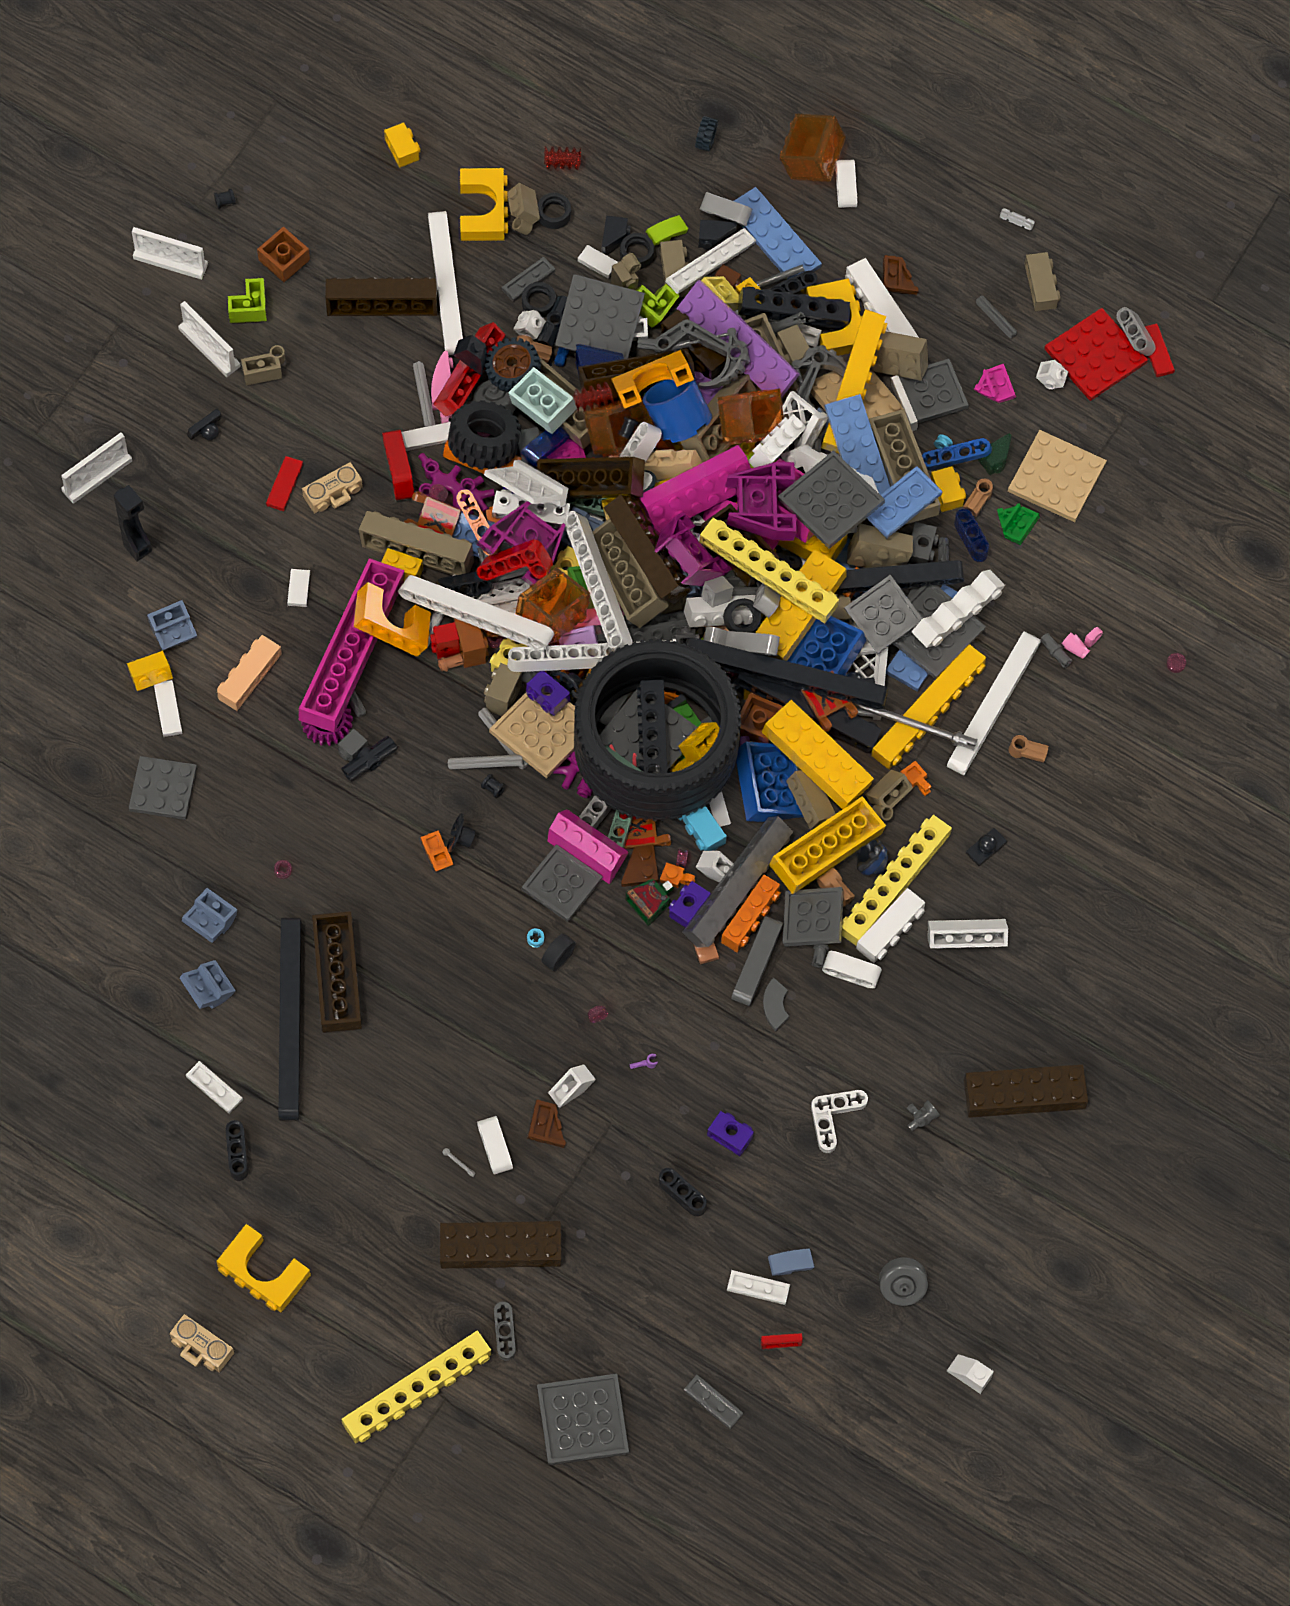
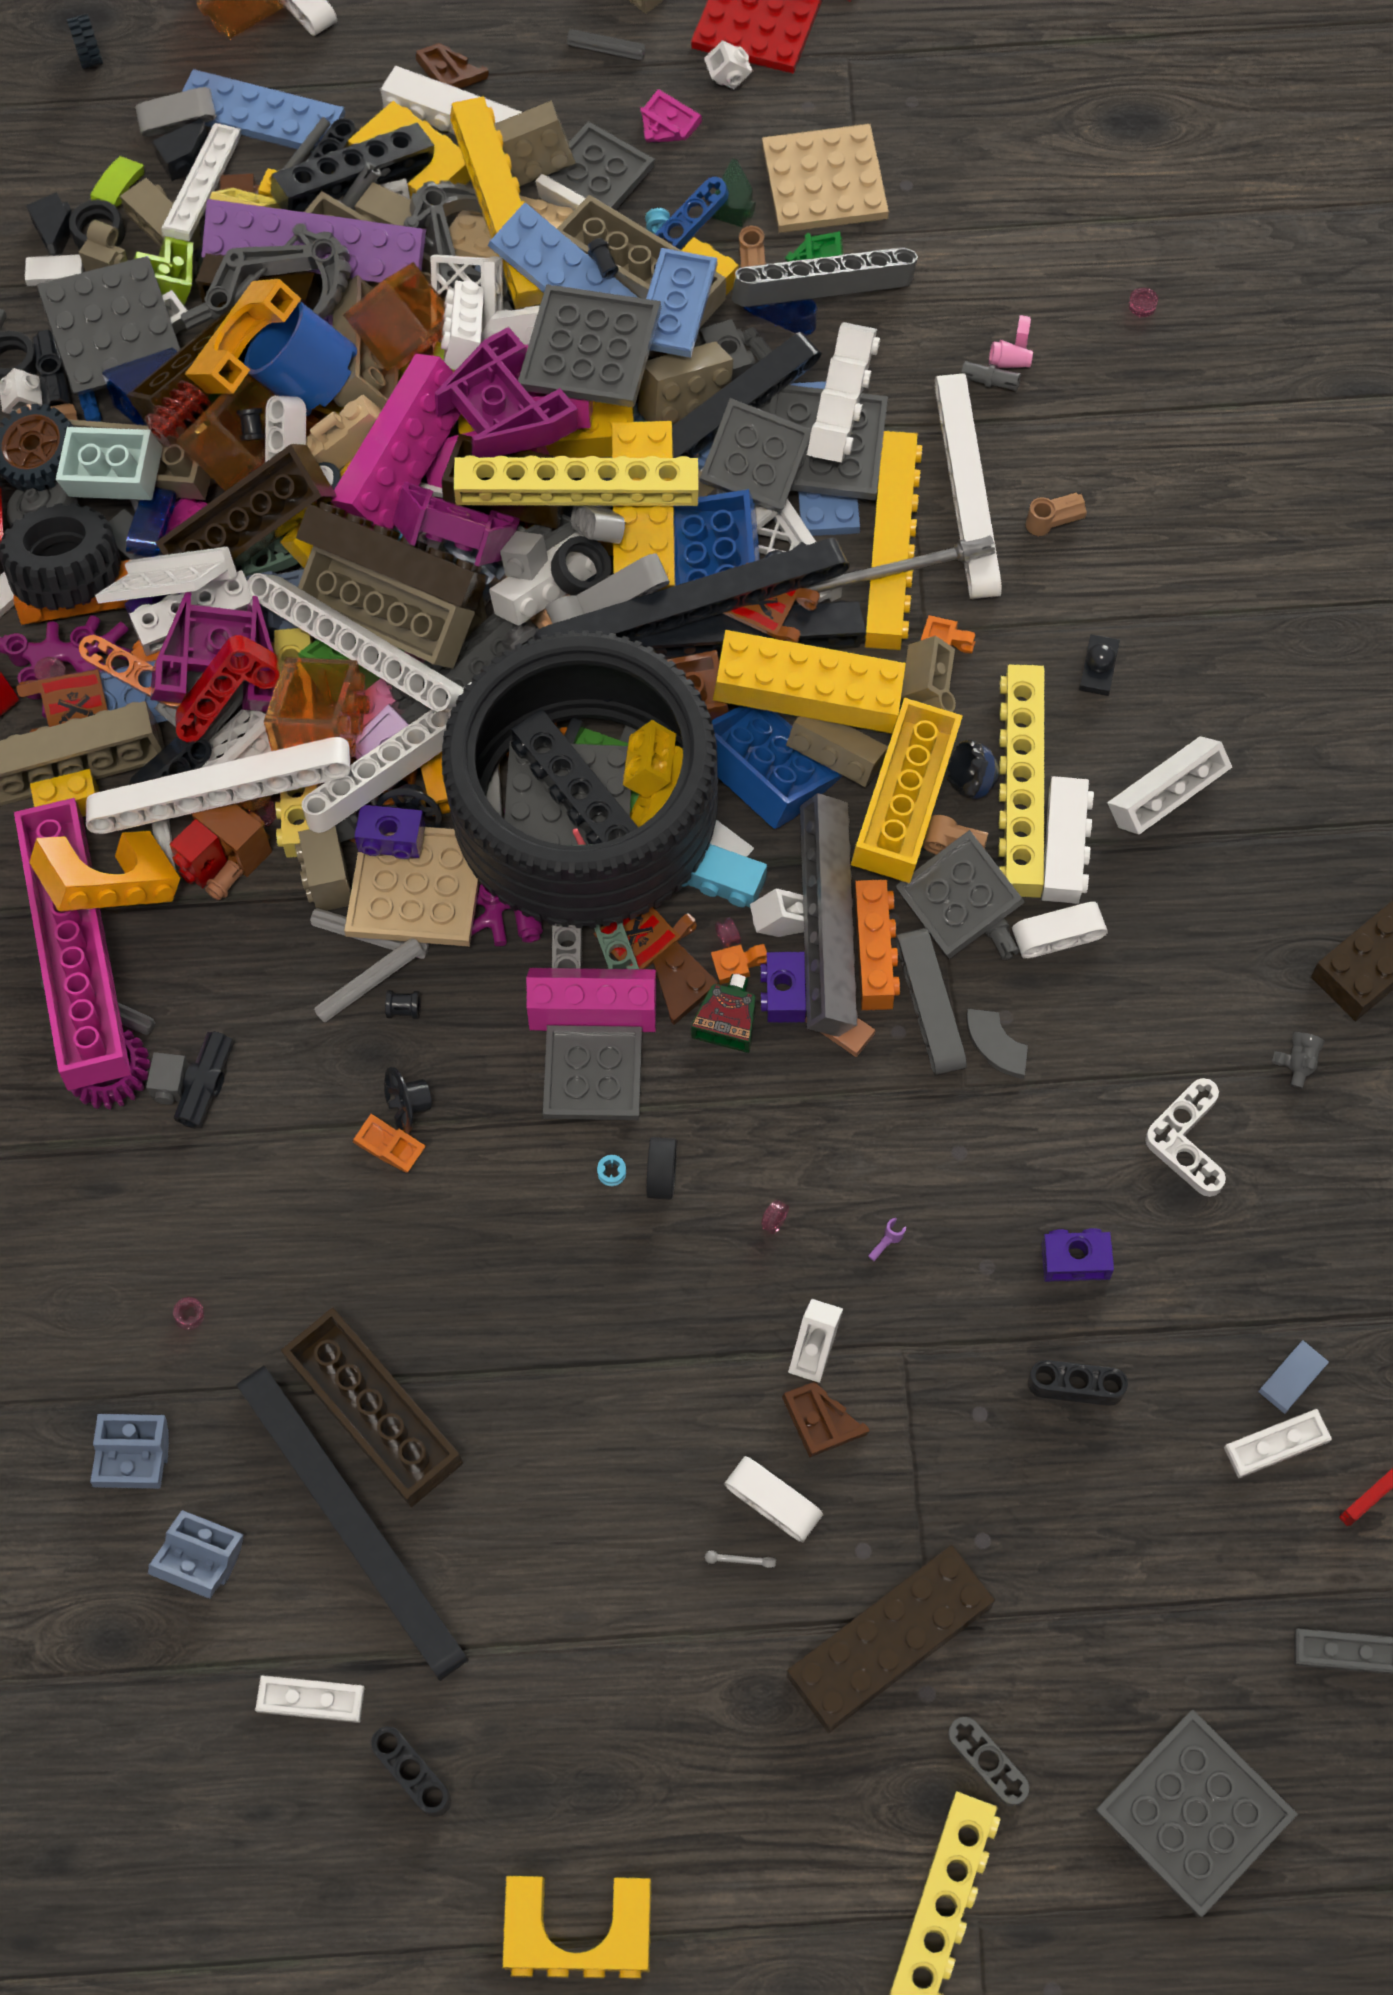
camera: 30 degrees left, 0 degrees up
none -> black pin [588,238,619,278]
none -> dark grey beam [731,248,918,307]

